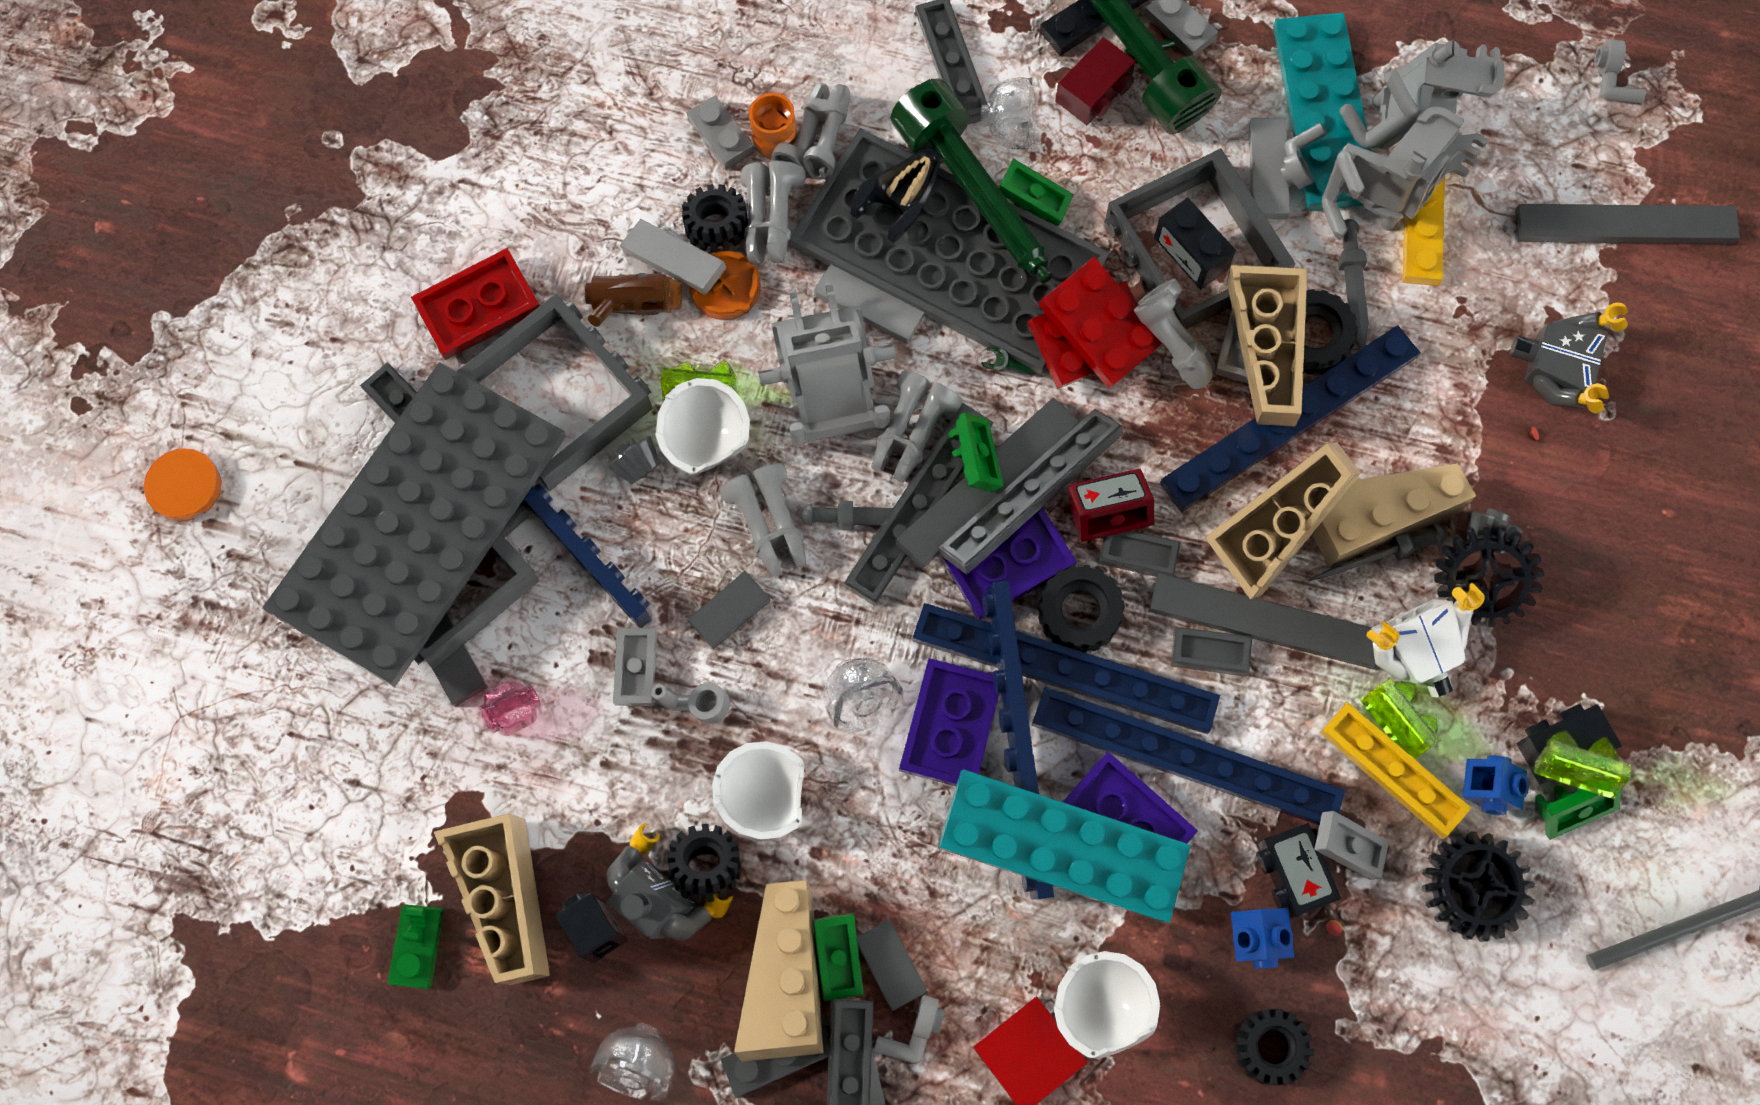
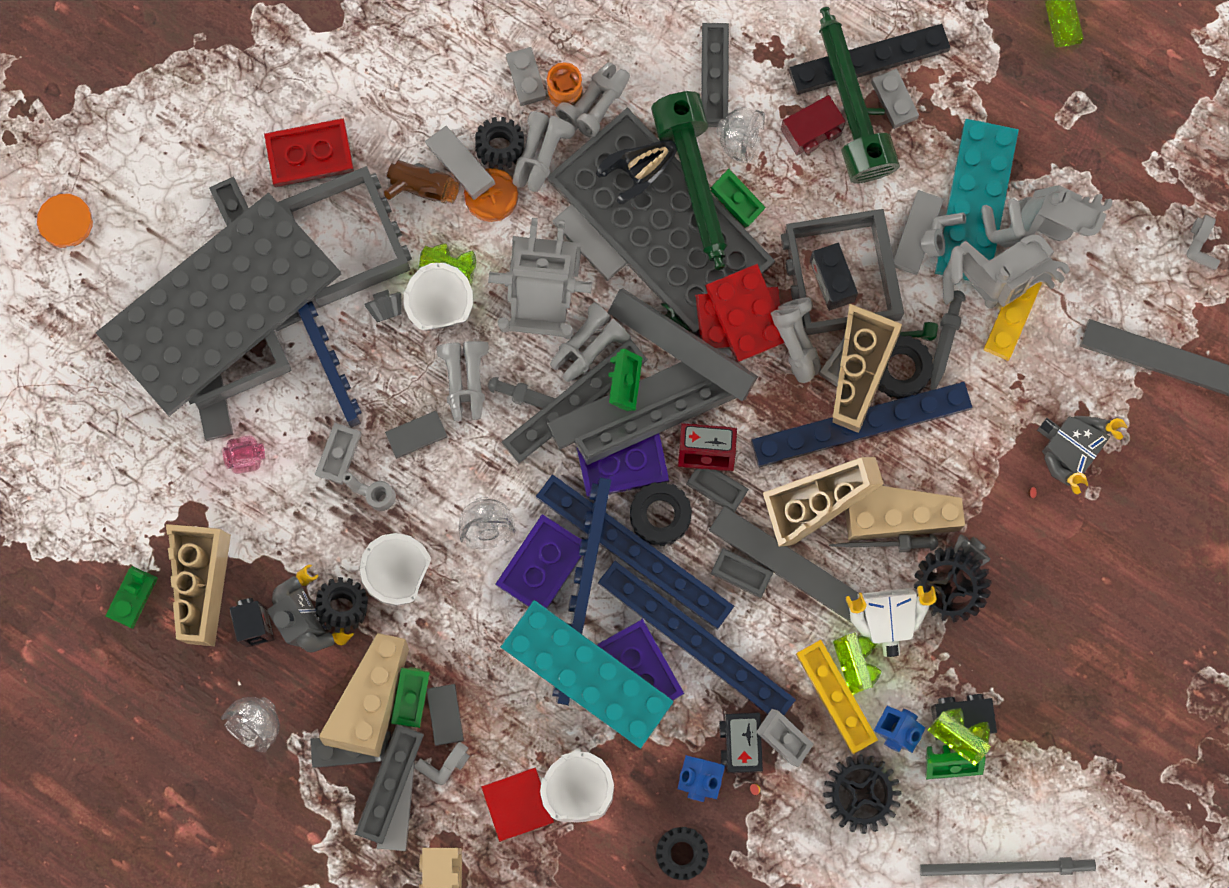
camera: 15 degrees right, 5 degrees up
none -> dark grey tile [607,288,758,401]
none -> dark green hand [900,322,938,341]

